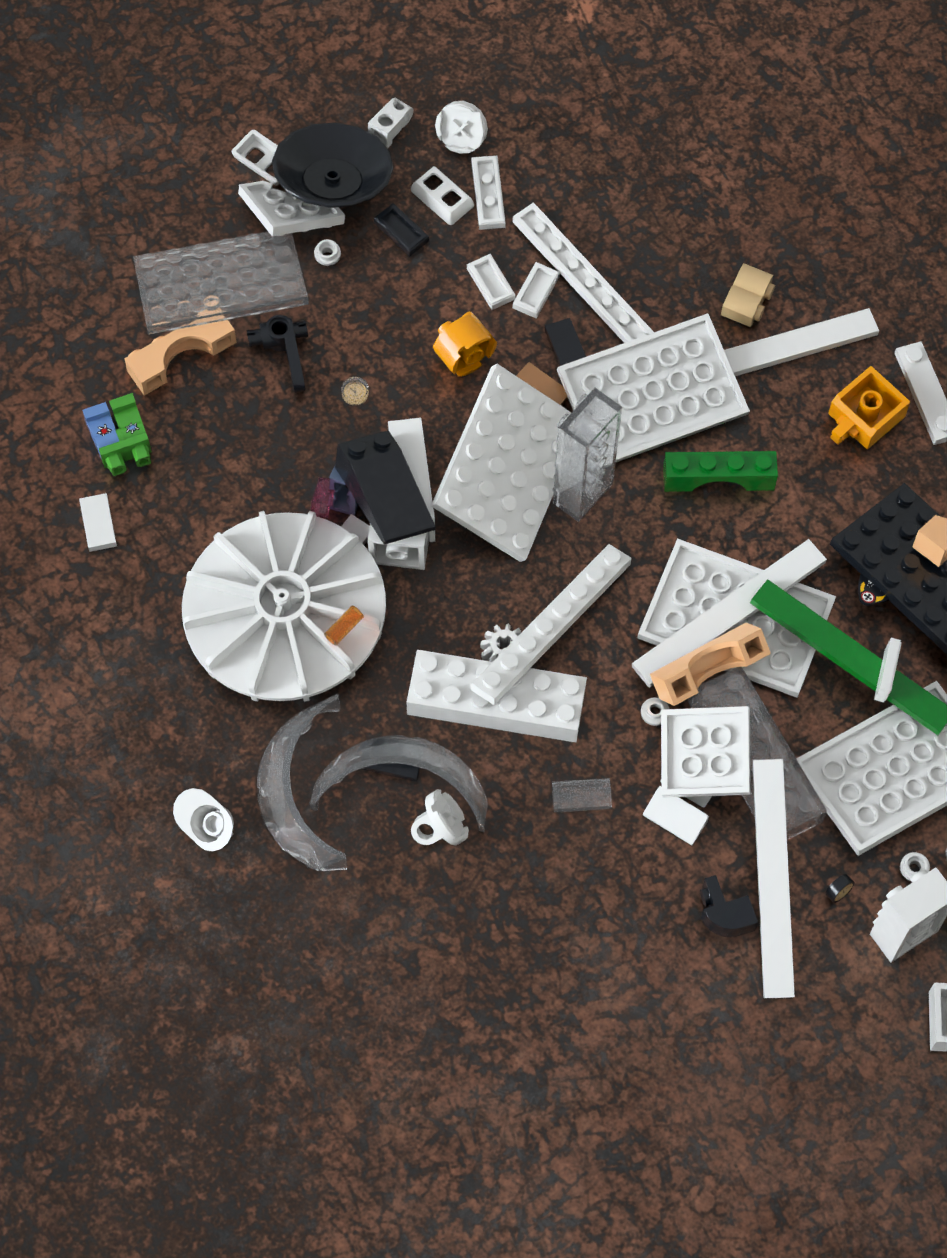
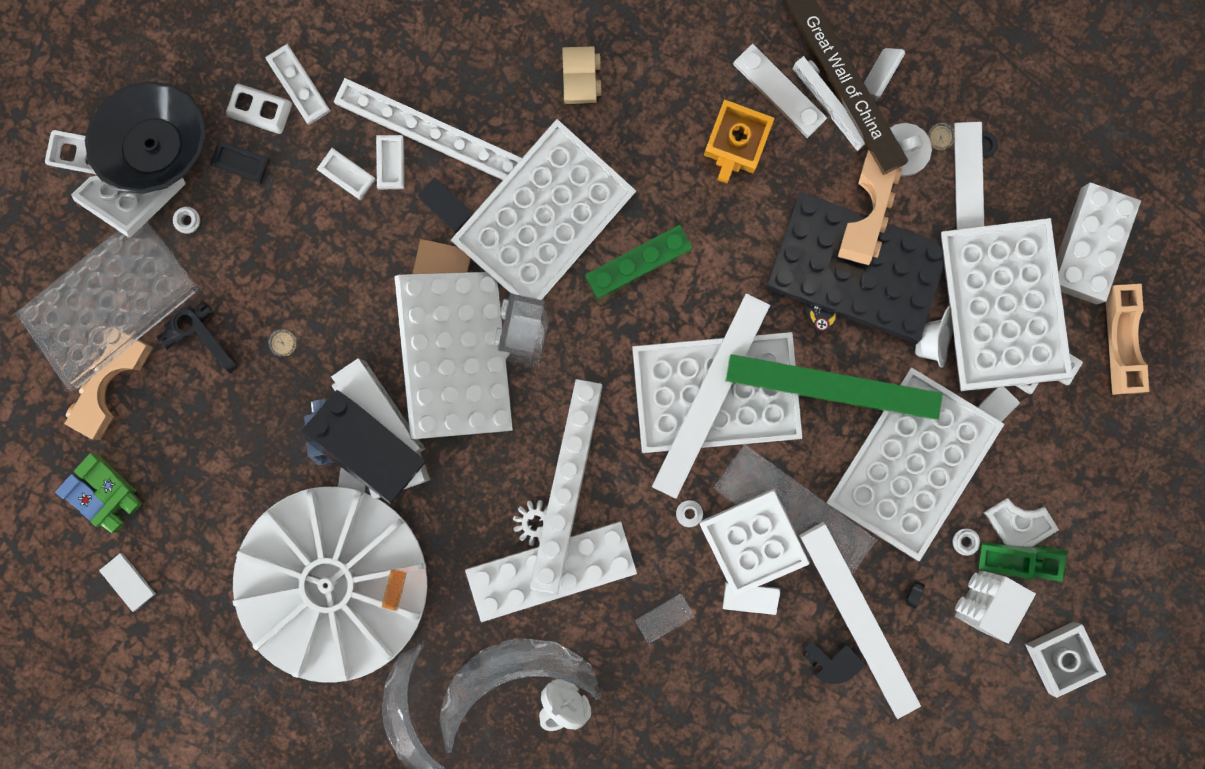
camera: 25 degrees left, 20 degrees up
clear pink plate [310,477,334,518] -> none
white leg [368,98,414,149] -> none
light orange brick [433,311,497,377] -> none
white tile [435,101,488,154] -> none
light nougat arch [650,623,771,706] -> none
white tile [724,308,879,376] -> none
white tile [874,638,902,702] -> none

